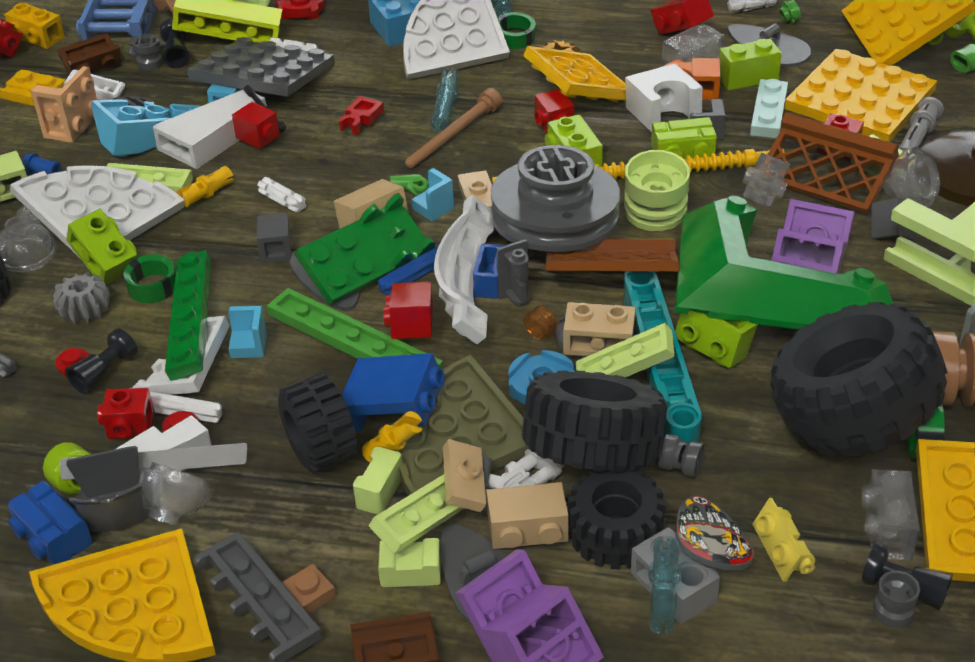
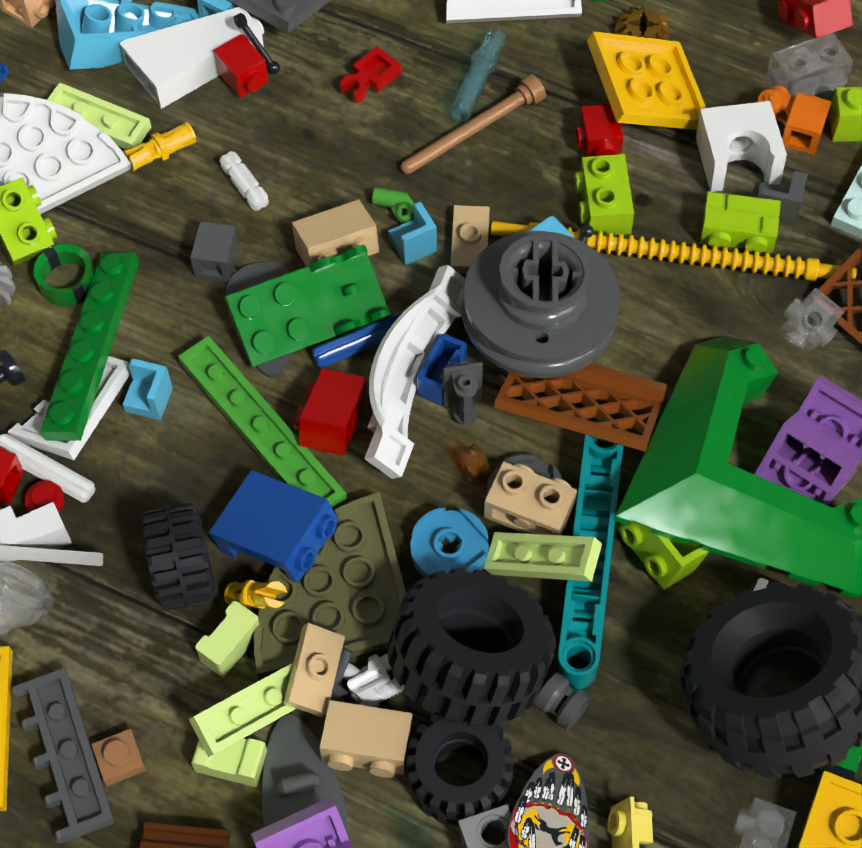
camera: 15 degrees right, 20 degrees up
yellowish green wheel [624,150,690,231] -> none

